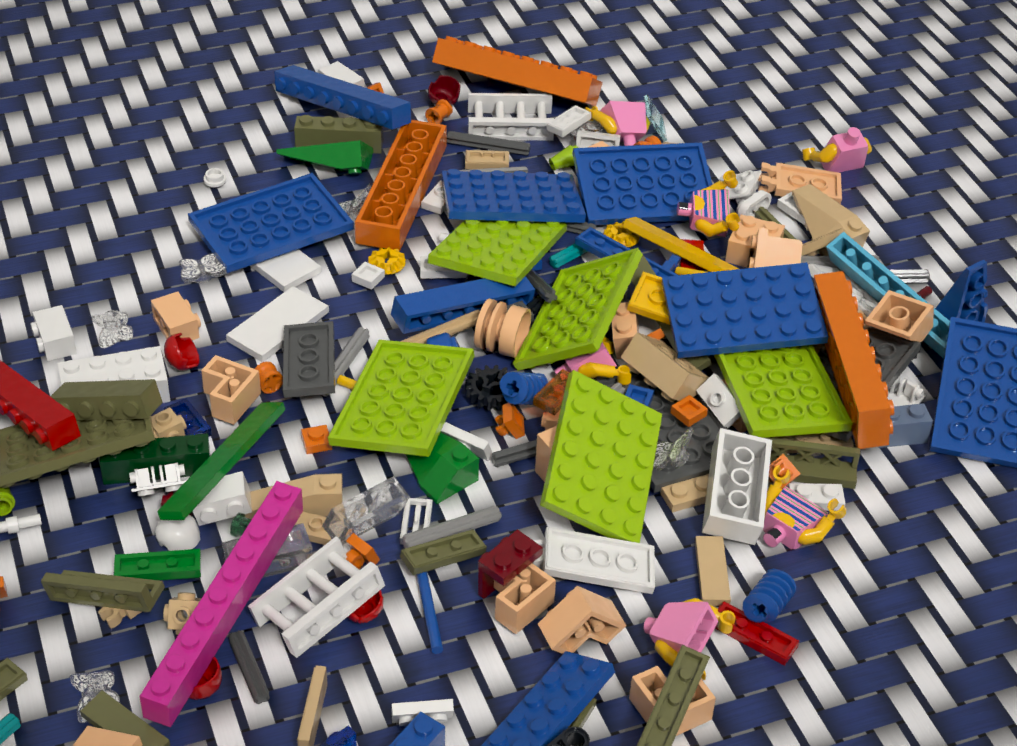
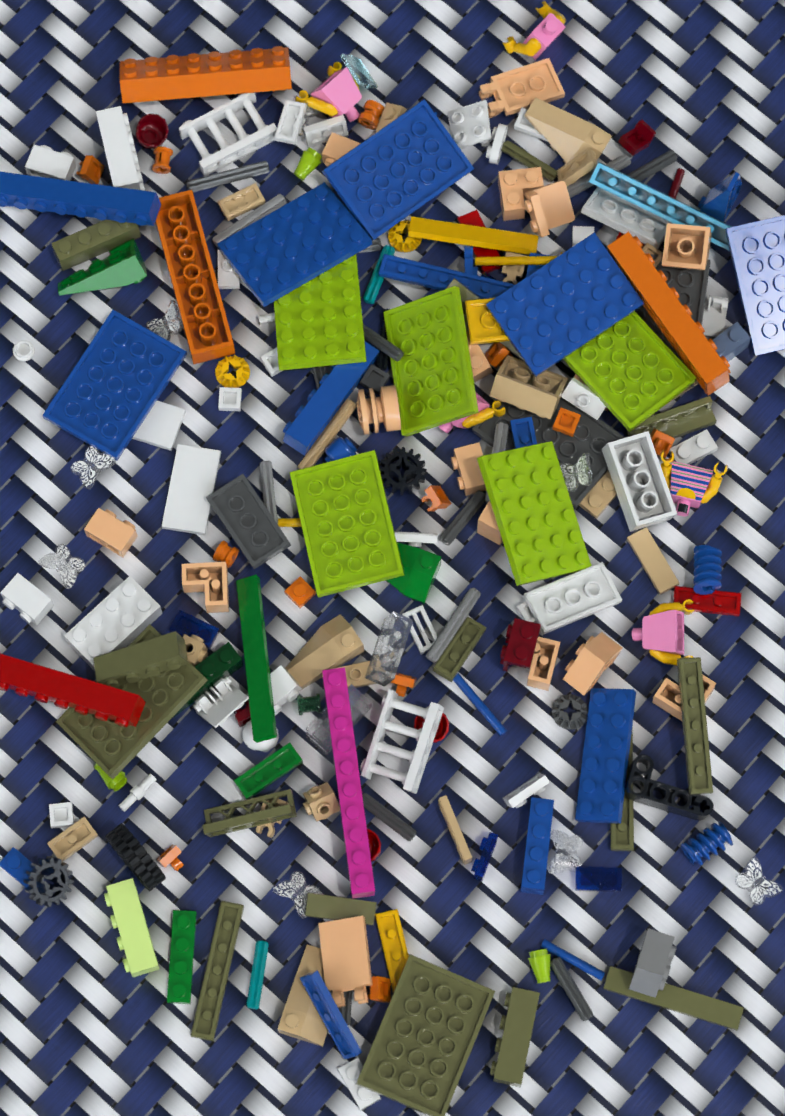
camera: 25 degrees left, 30 degrees up
red hair [164,333,200,371] -> none
blue piece [499,372,550,405] -> none
clear orange plate [533,369,570,416] -> none
torso [677,170,740,237] -> none
none -> white brick [96,106,145,191]
none -> dark grey gear [552,694,588,730]
none -> dark red bracket [618,119,656,156]

